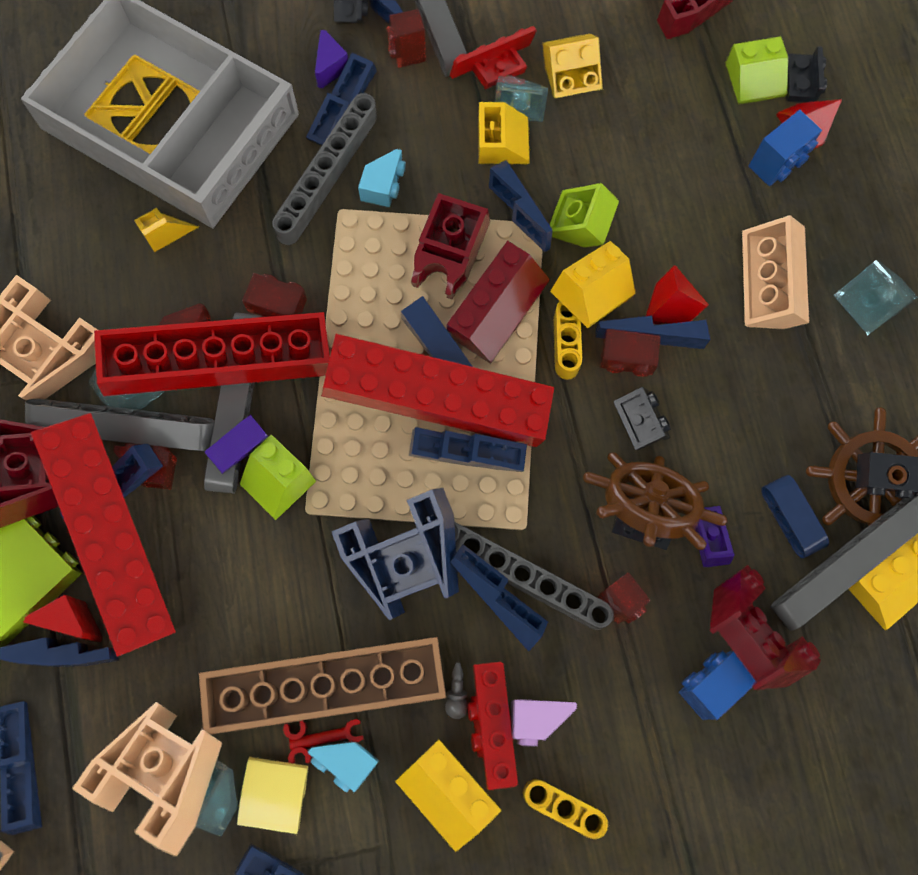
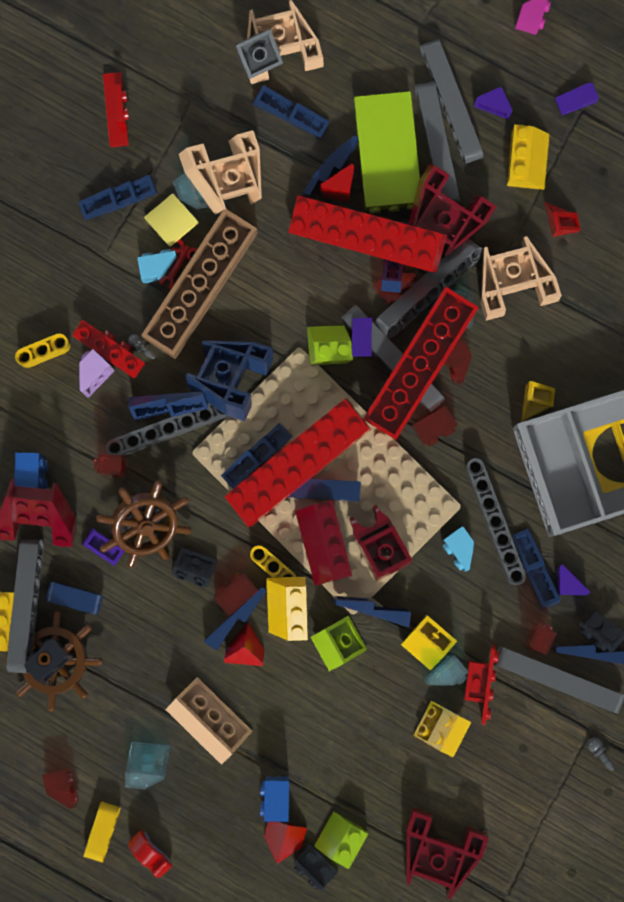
camera: 135 degrees right, 10 degrees up
yellow slope [395,740,501,852] -> none

